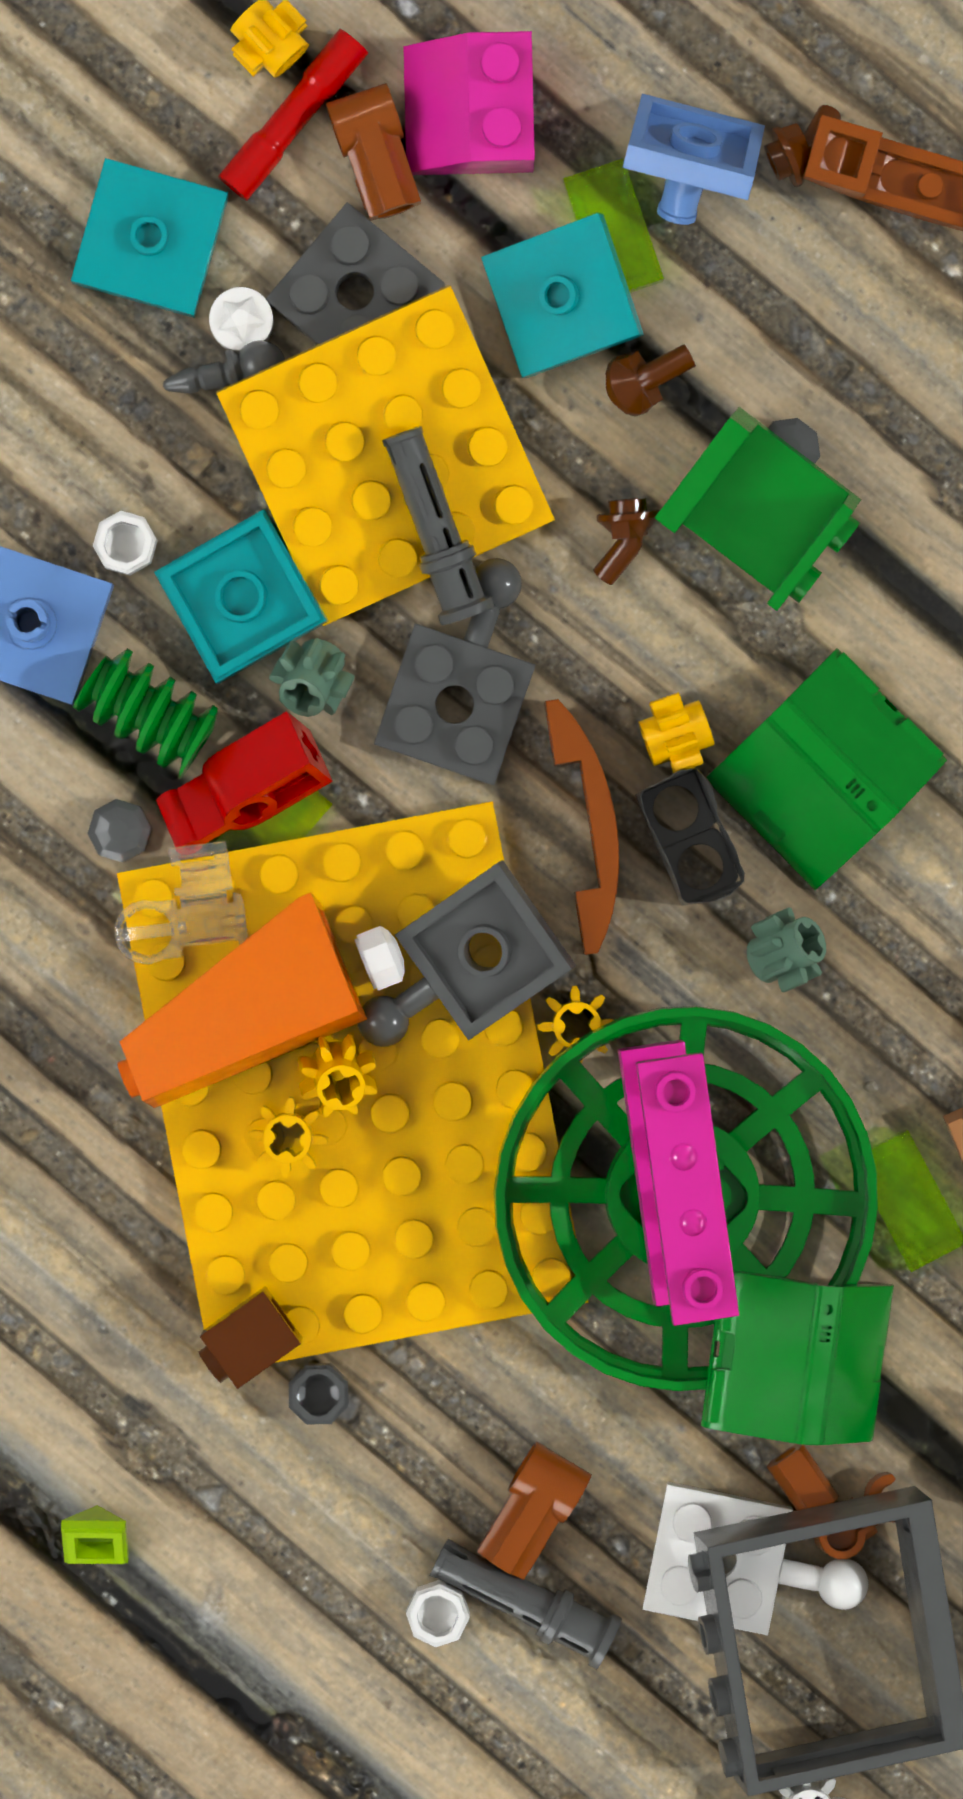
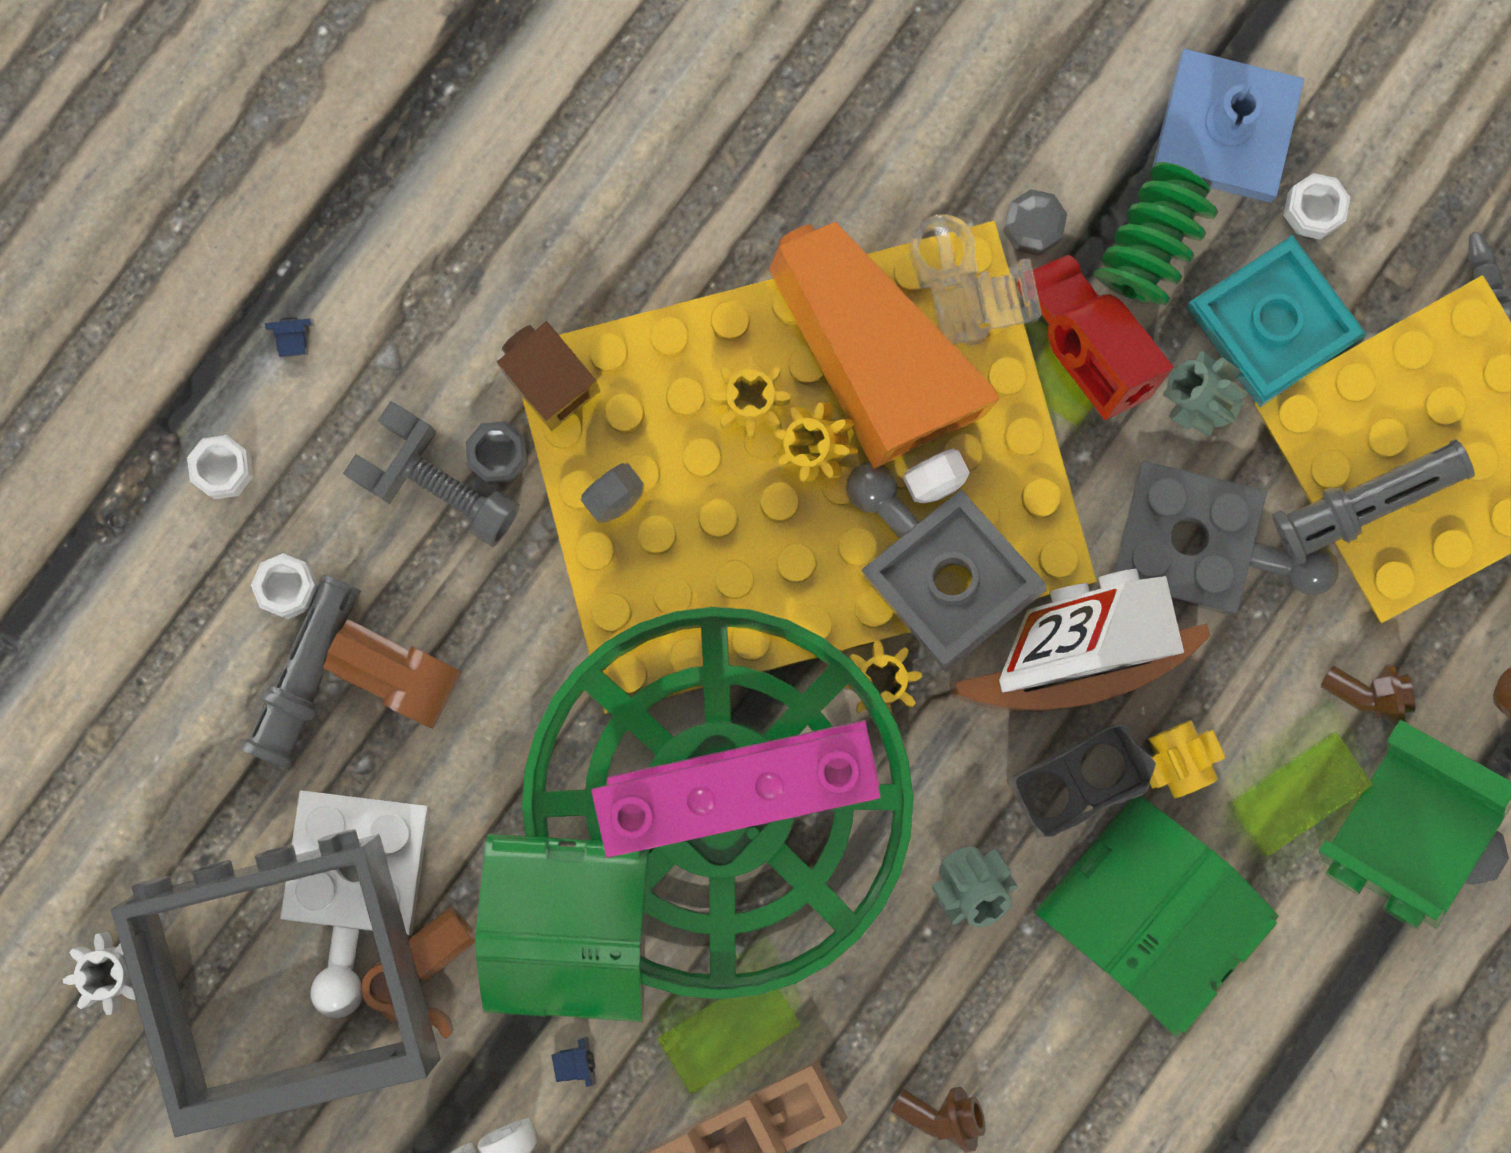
camera: 80 degrees right, 5 degrees down
lime slope [61,1505,129,1564] -> none
none -> white tile [187,435,254,499]
none -> dark blue piece [265,316,314,358]
none -> dark grey bar [343,401,520,547]
none -> dark blue piece [551,1037,596,1087]
none -> dark grey tile [580,462,645,523]
none -> white slope [999,569,1184,693]
none -> clear neon green tile [1227,732,1373,856]

